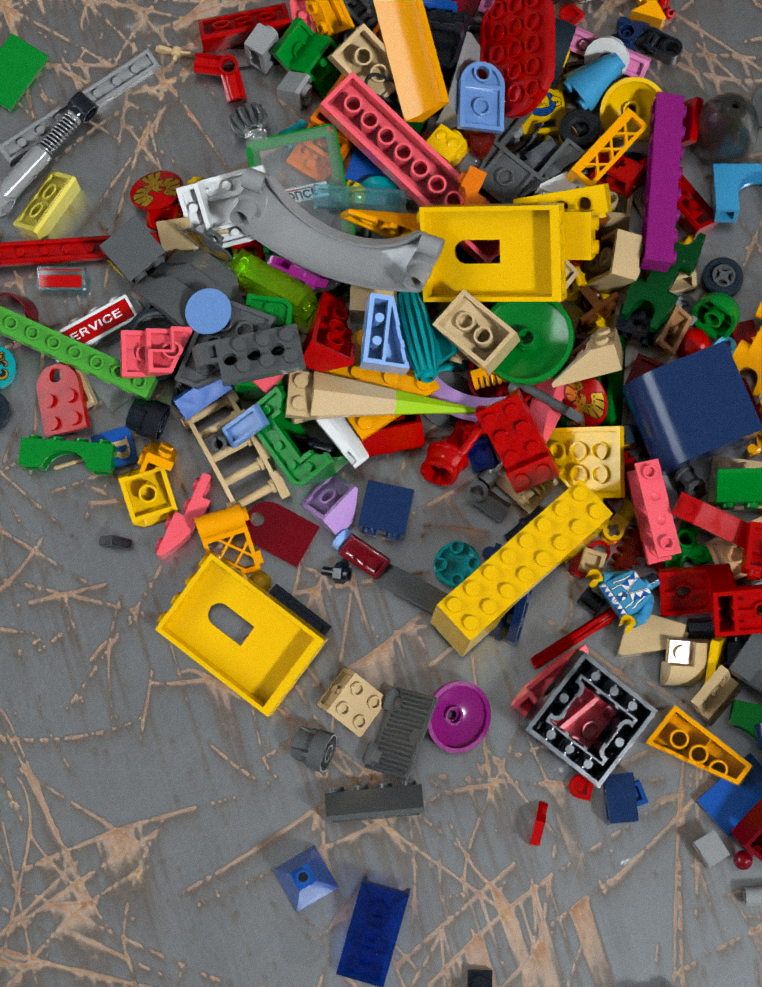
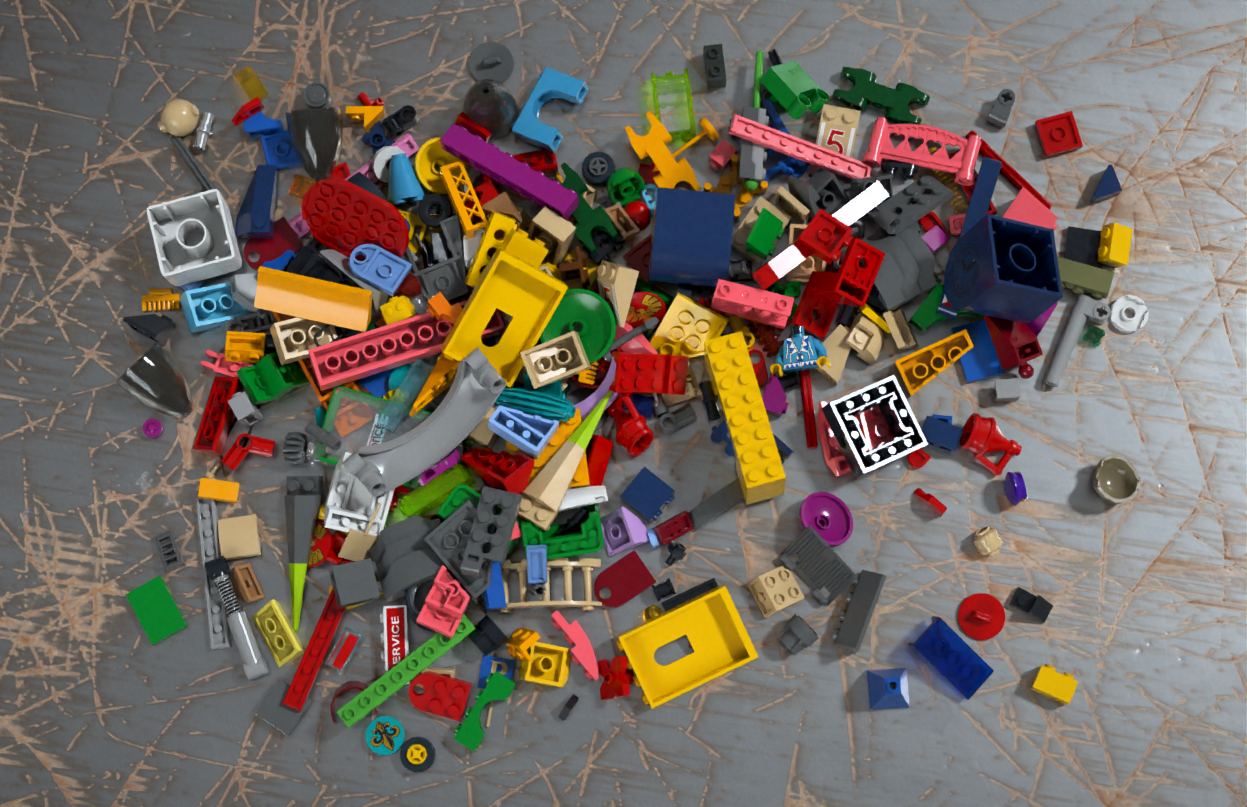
camera: 60 degrees left, 0 degrees up
dark grey shield [184,228,233,262] -> none
medium blue piece [185,288,232,335] -> none
light orange piece [194,503,264,574] -> none
light grey slope [277,71,313,111] -> none
teal dish [433,540,481,588] -> none
tan tile [577,547,607,573] -> none
none -> dark grey slope [153,530,186,573]
none -> light orange tile [198,478,239,503]
none -> tan slope [218,514,261,560]
none -> medium nougat slope [231,563,265,603]
none -> dark grey plate [284,476,323,632]
none -> dark grey pin [305,422,342,452]
none -> medium nougat slope [482,192,522,223]
none -> red plant [598,656,634,700]
none -> black bush [651,578,676,602]
none -> magenta slope [762,373,789,418]
none -> red shield [958,593,1005,640]
none -> red piece [960,413,1022,475]
none -> tan head [973,526,1003,557]
none -> dark purple piece [1004,471,1028,505]

